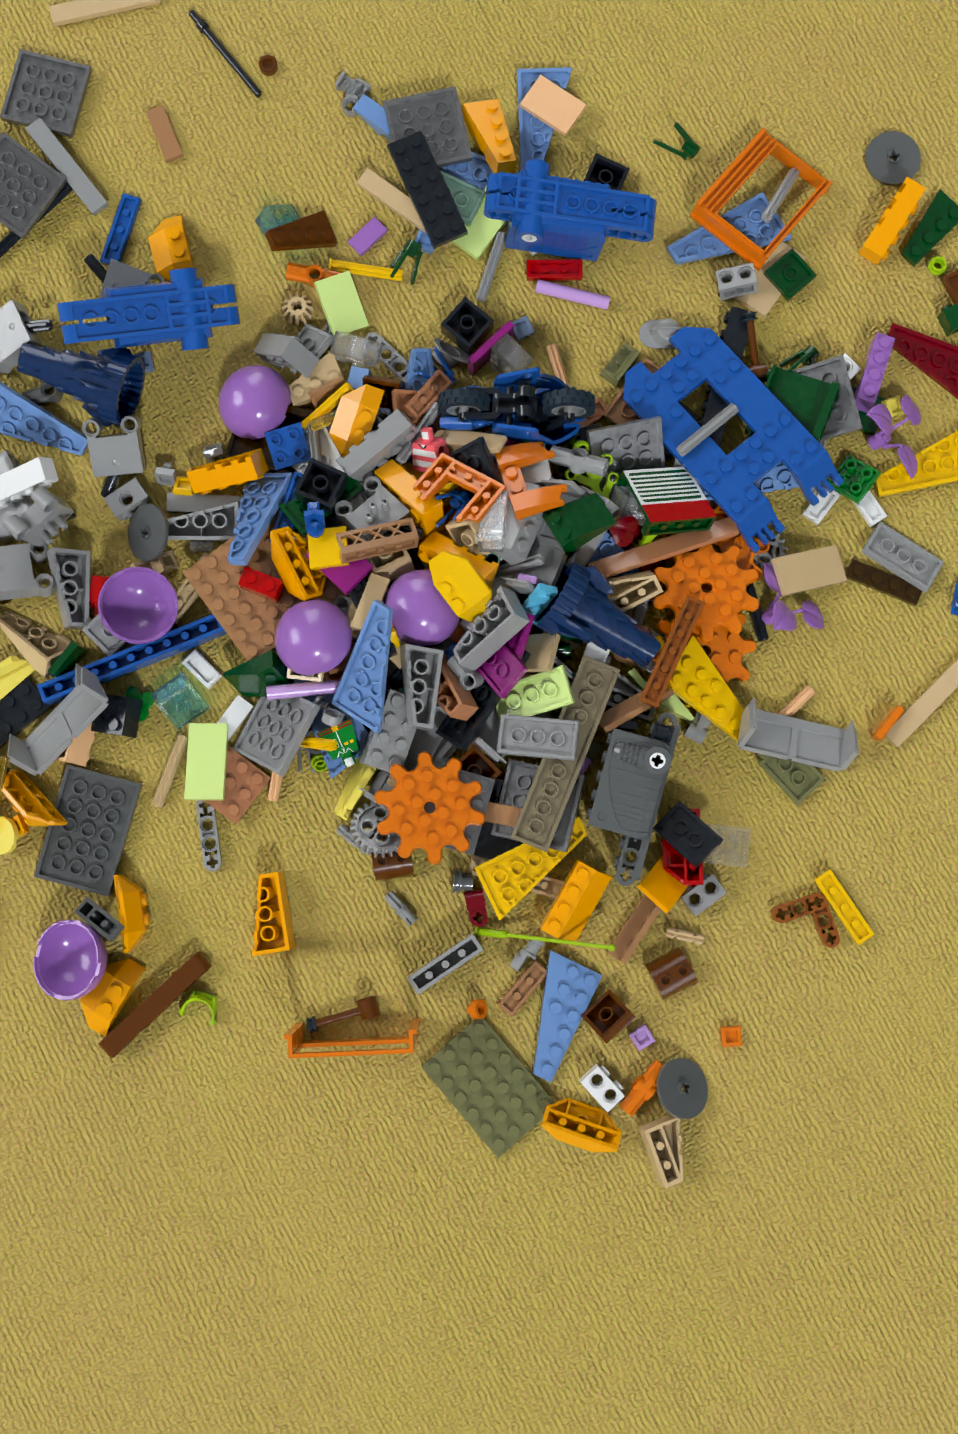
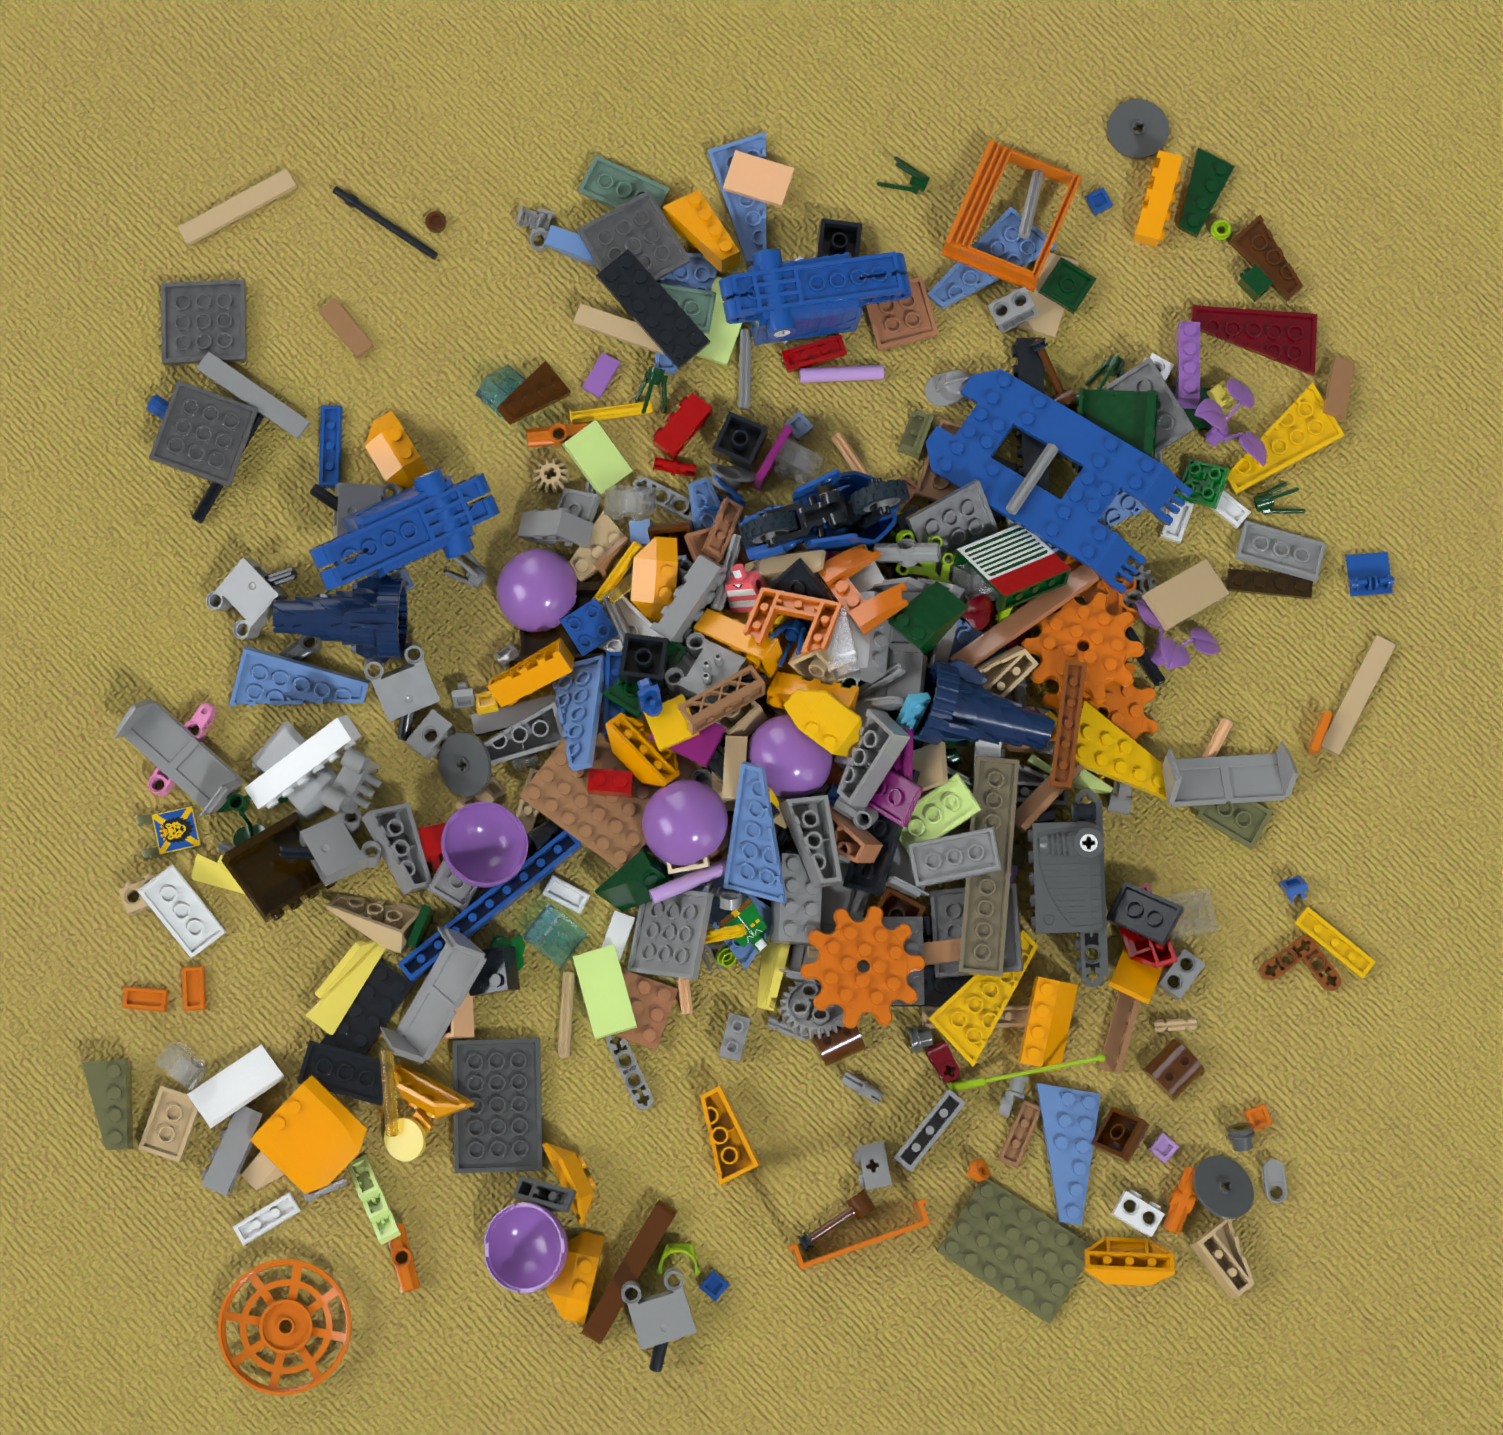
camera: 15 degrees left, 5 degrees down
lavender tile [517,573,542,587] -> none
none -> light grey plant [444,551,488,588]
none -> black pin [527,819,564,854]
none -> sand green plate [578,155,670,209]
none -> light grey piece [621,1267,697,1372]
none -> red brick [653,392,712,460]
none -> red pin [653,456,696,478]
none -> blue tile [699,1270,730,1302]
none -> light grey brick [719,1013,751,1063]
none -> light grey brick [854,1141,892,1190]
none -> nougat plate [865,276,939,352]
none -> blue tile [1084,187,1113,216]
none -> dark grey piece [1226,1123,1256,1152]
none -> dark green plant [1253,482,1306,515]
none -> light grey piece [1262,1159,1287,1203]
none -> blue tile [1280,875,1309,903]

